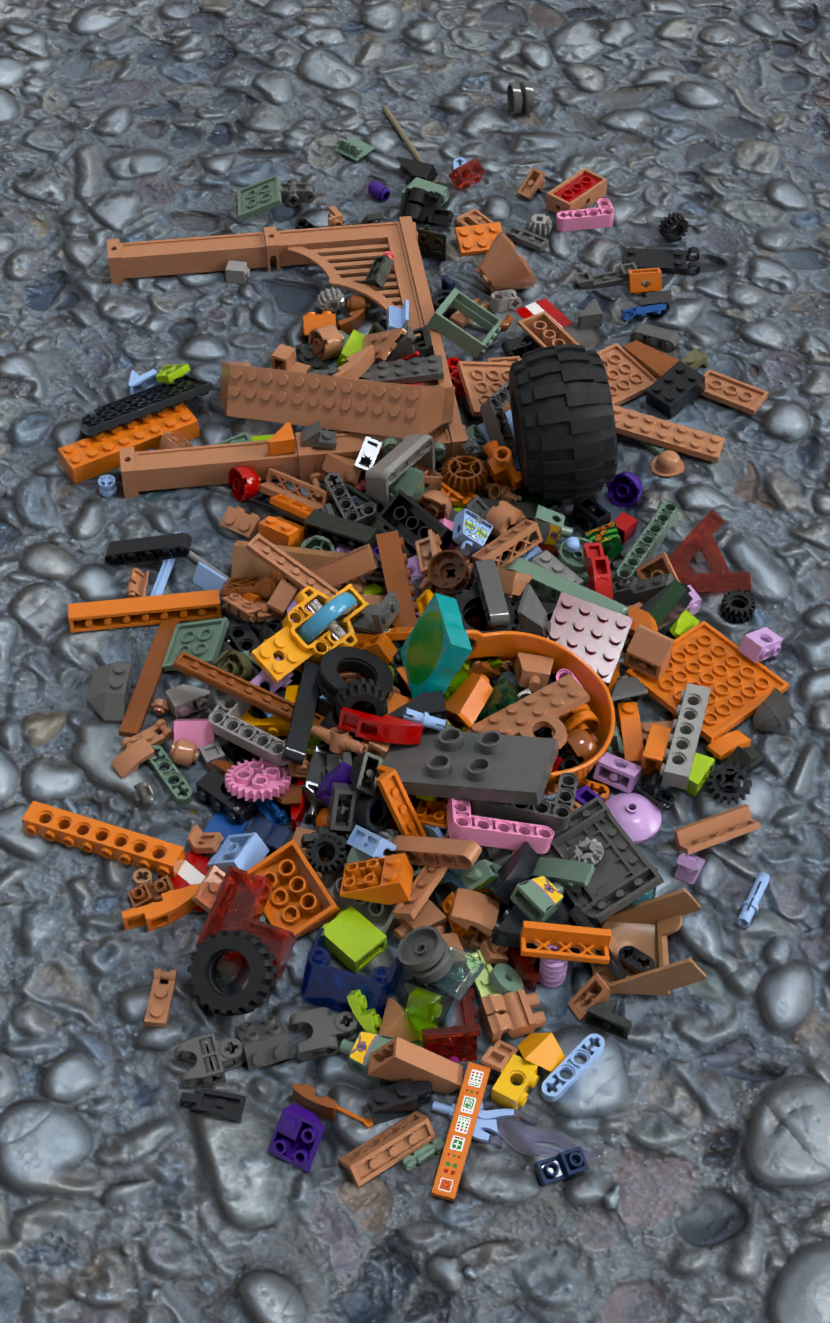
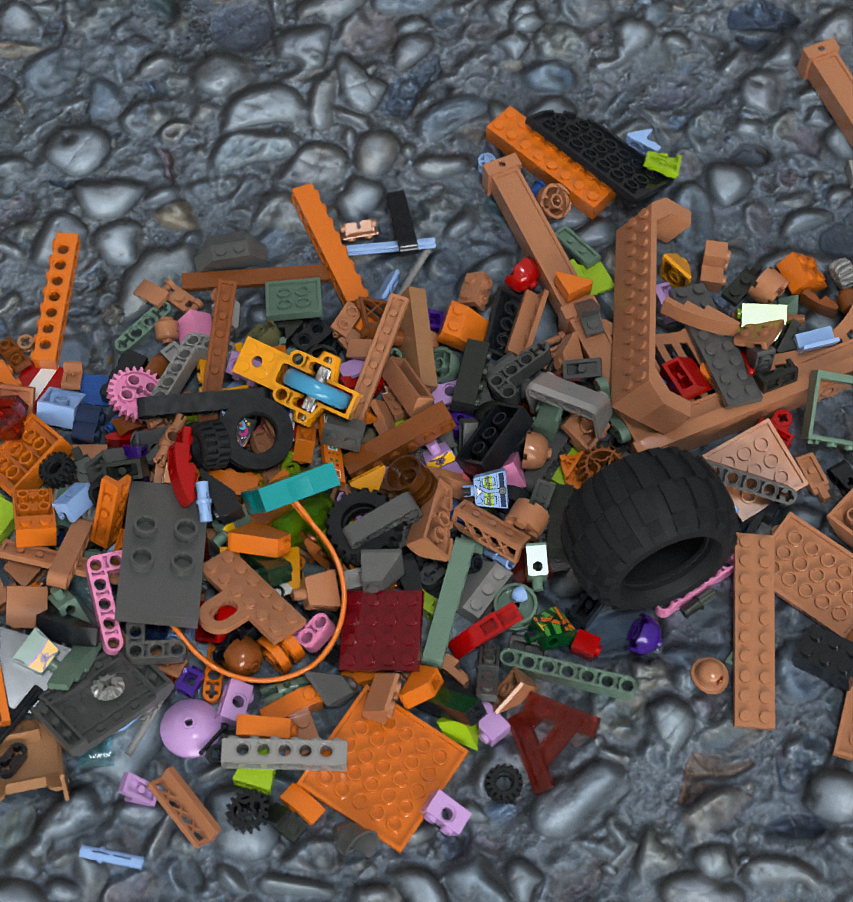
camera: 75 degrees right, 15 degrees up
orange tile [269,494,316,519] -> none
nougat bracket [415,529,442,575] -> none

